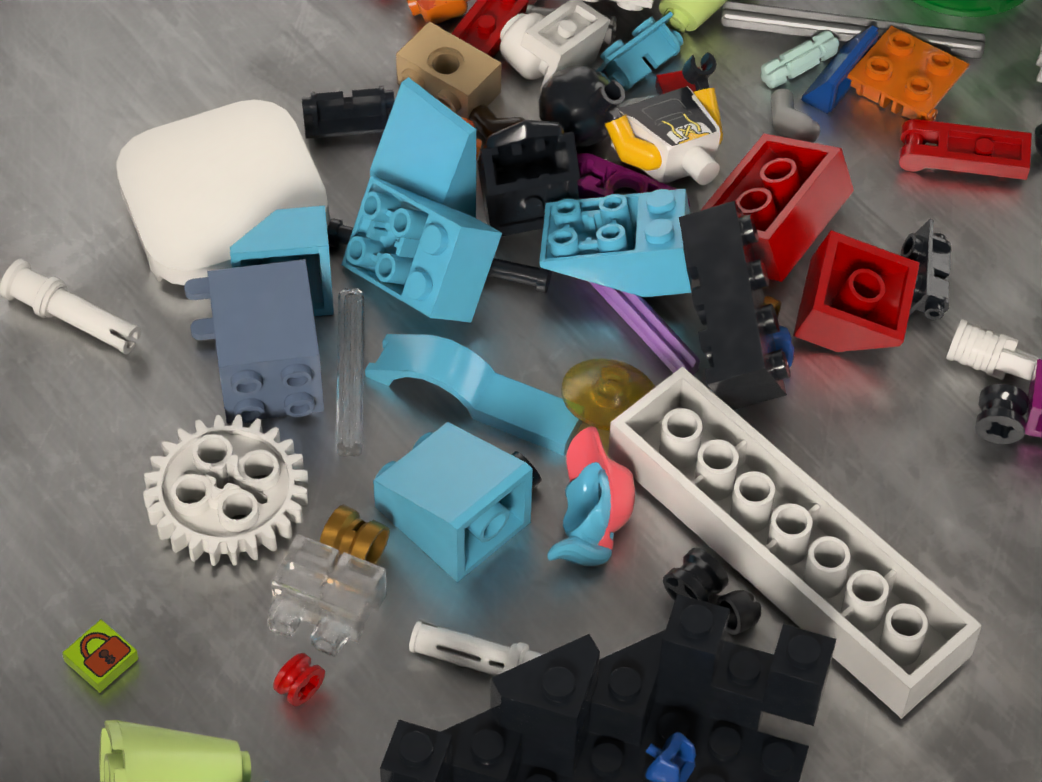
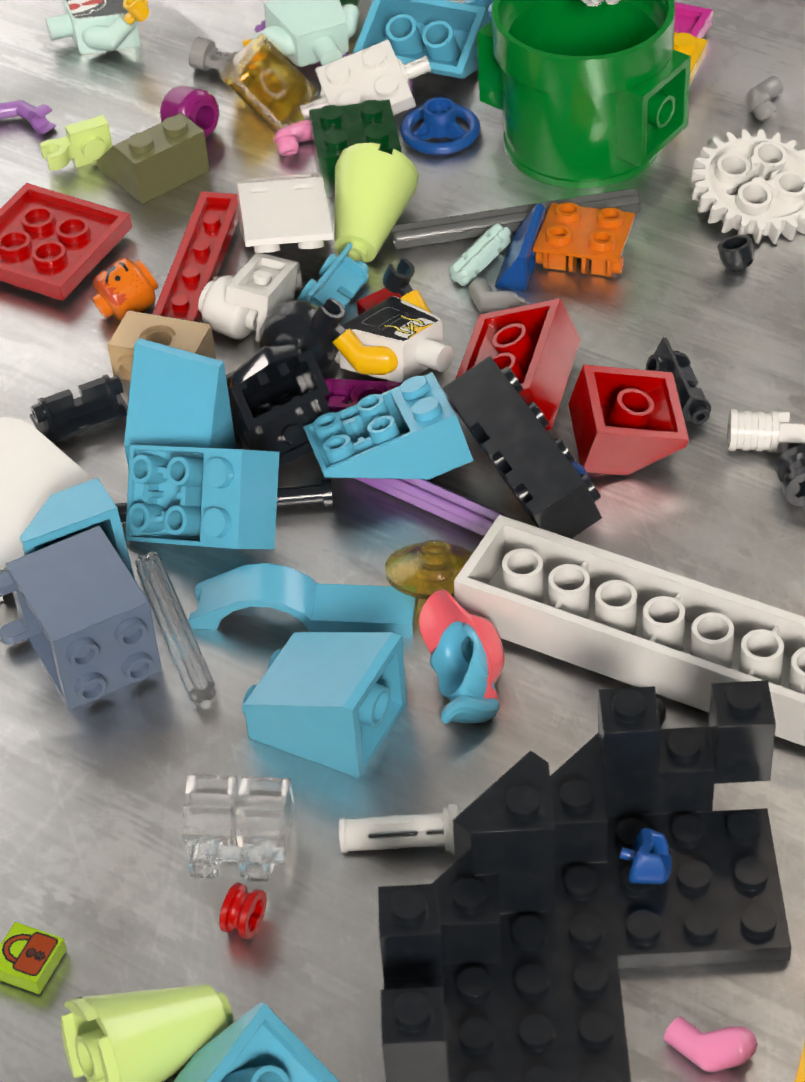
camera: 15 degrees left, 10 degrees down
white gear [143,415,309,566] -> none
pearl gold wheel [319,504,390,573] -> none
black wheel [663,548,729,603] -> none
red plate [899,119,1032,180] -> none

